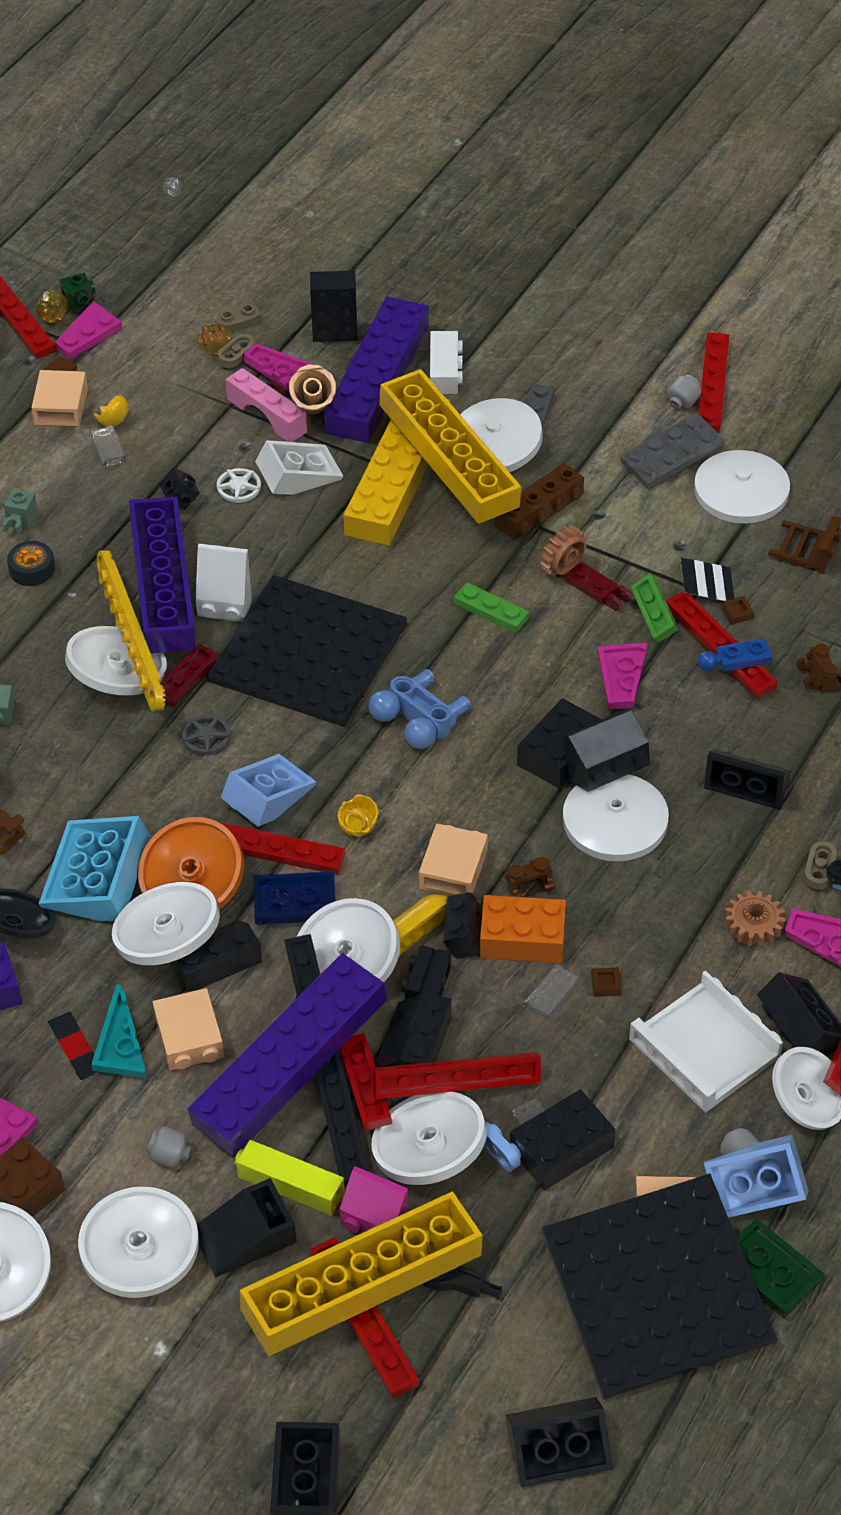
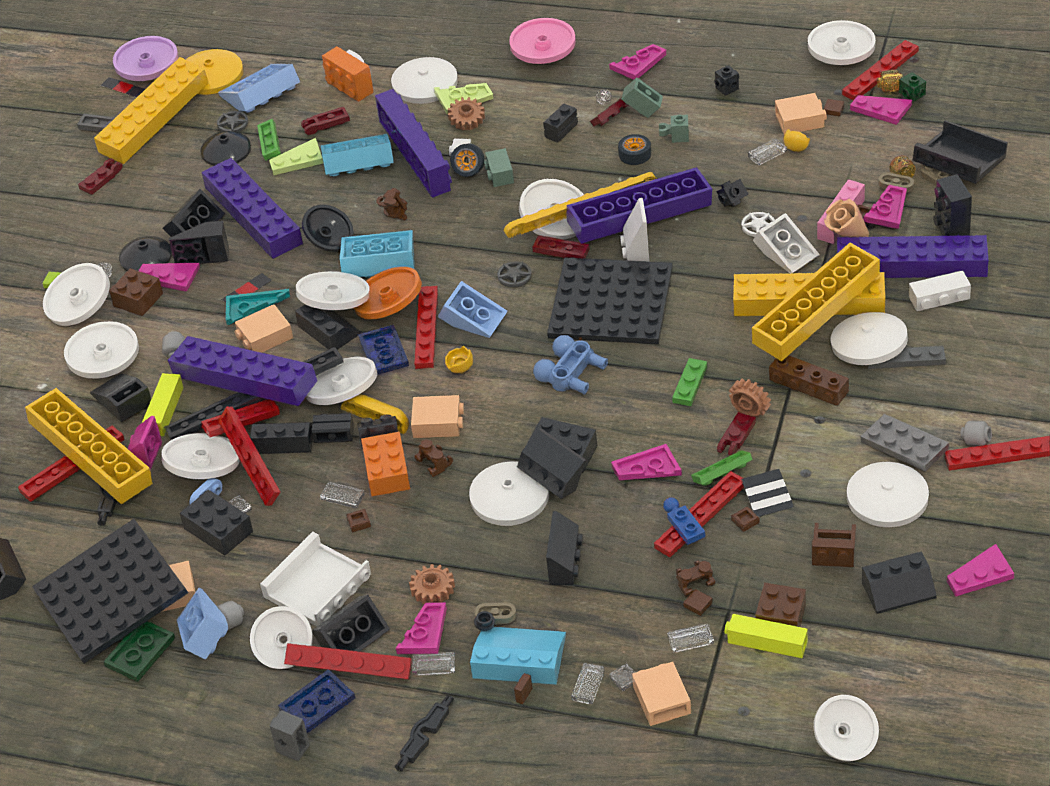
camera: 80 degrees right, 5 degrees down
none -> black panel [912,120,1008,184]

